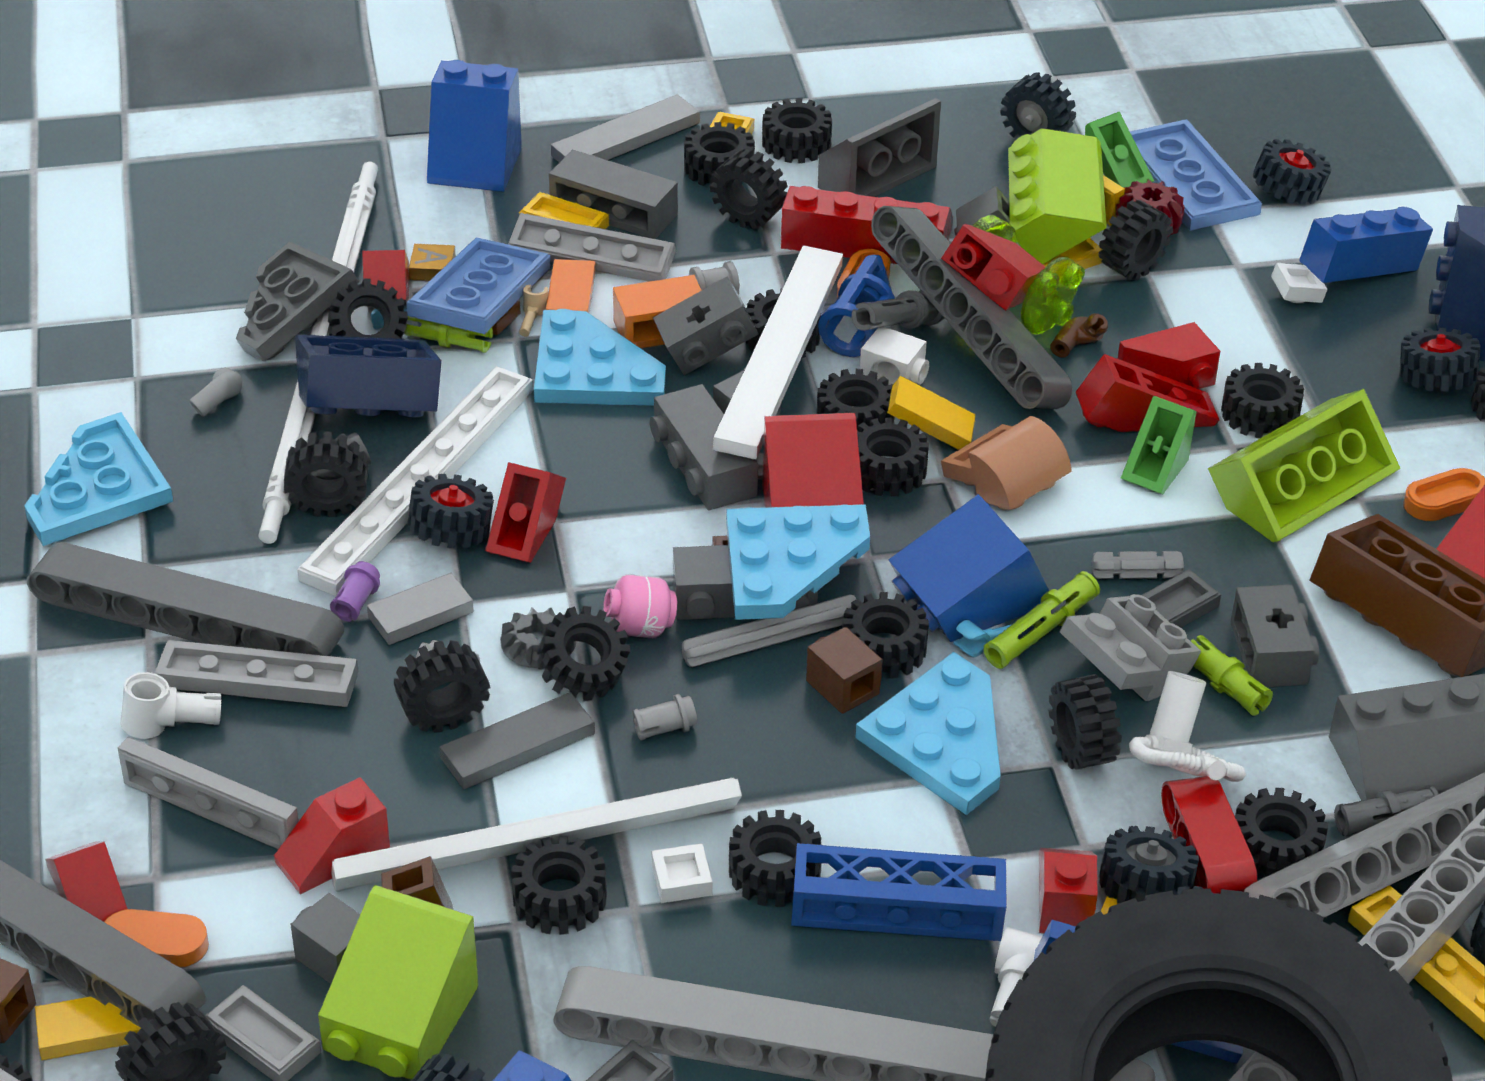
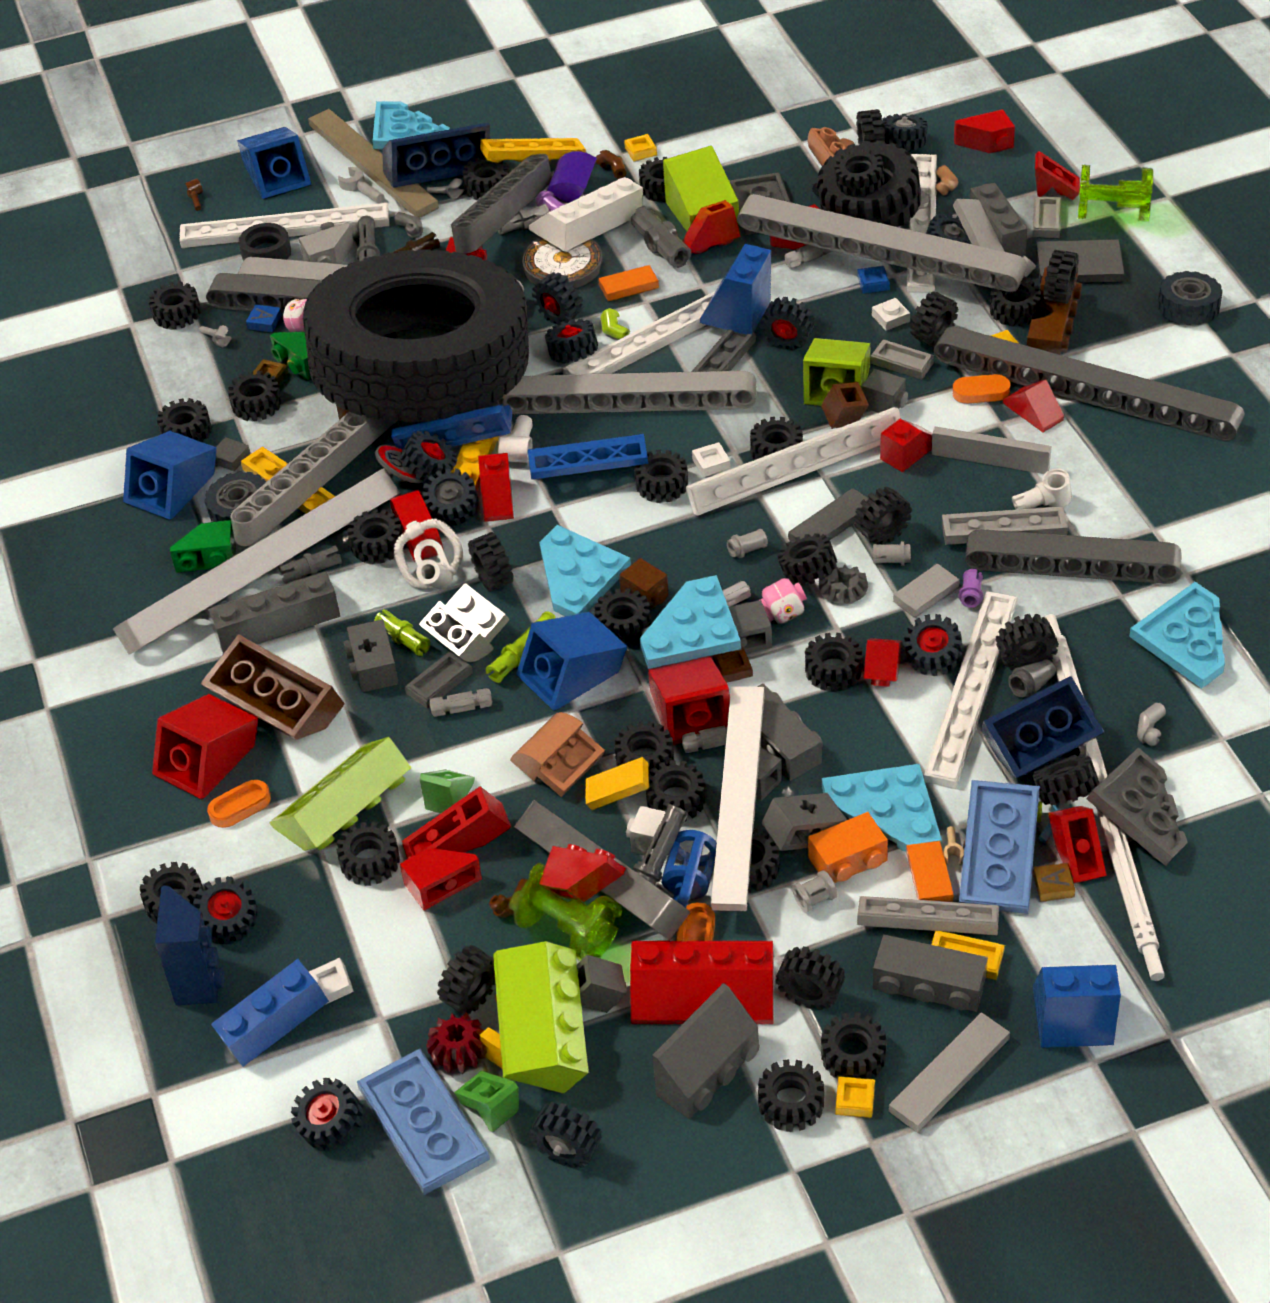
camera: 175 degrees right, 5 degrees up
none -> black tyre [805,632,862,692]

